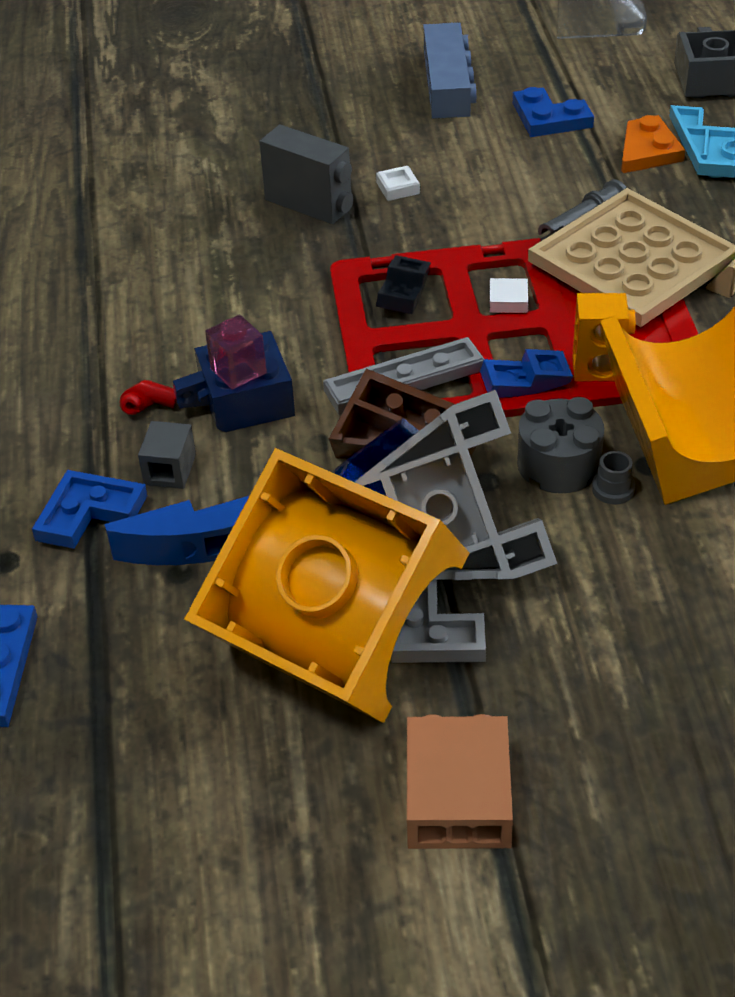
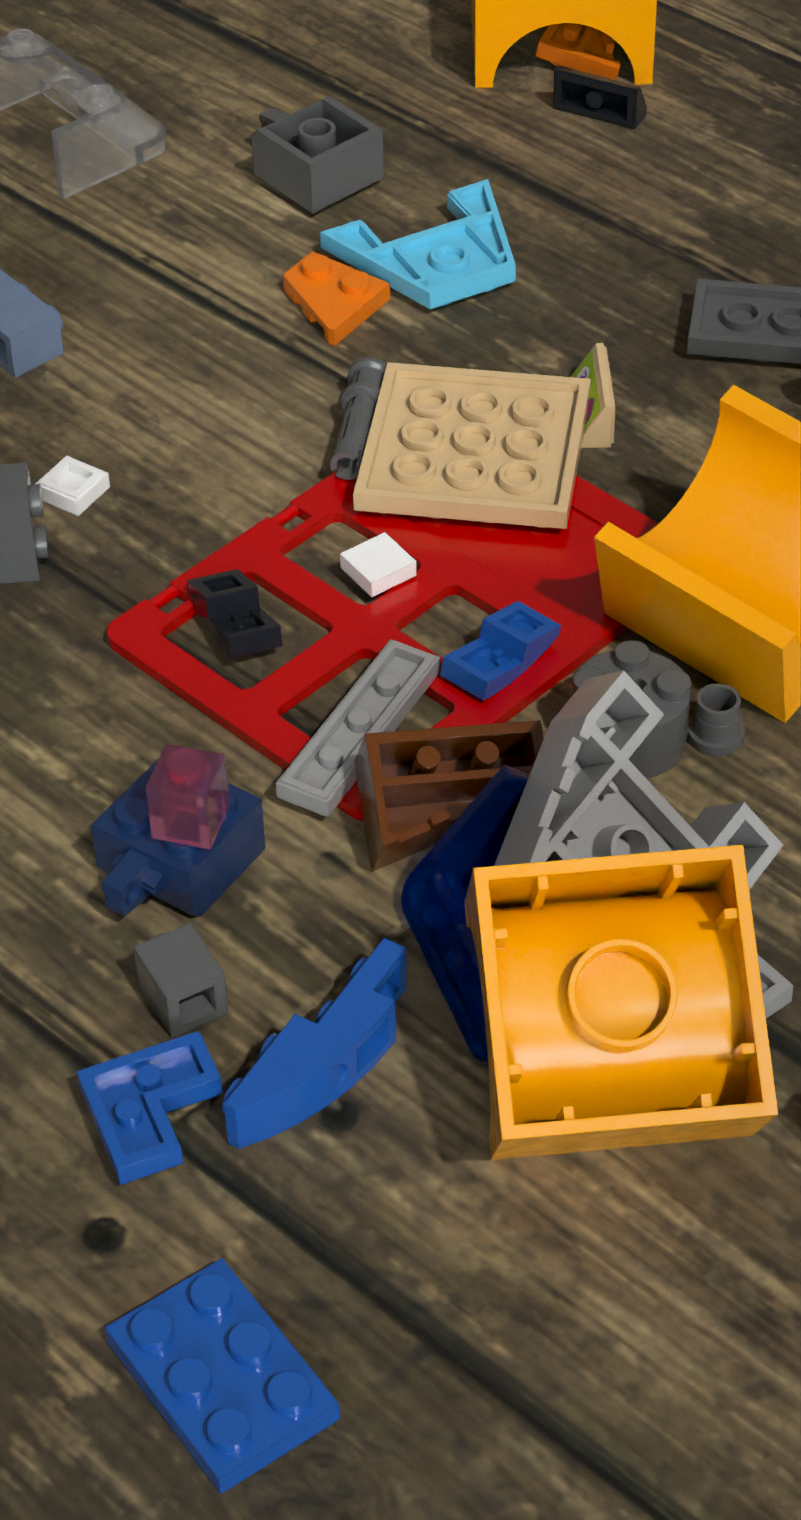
camera: 40 degrees left, 0 degrees up
red arm [120,380,177,415] -> none
blue plate [512,87,594,137] -> none
light orange brick [572,293,636,381] -> none

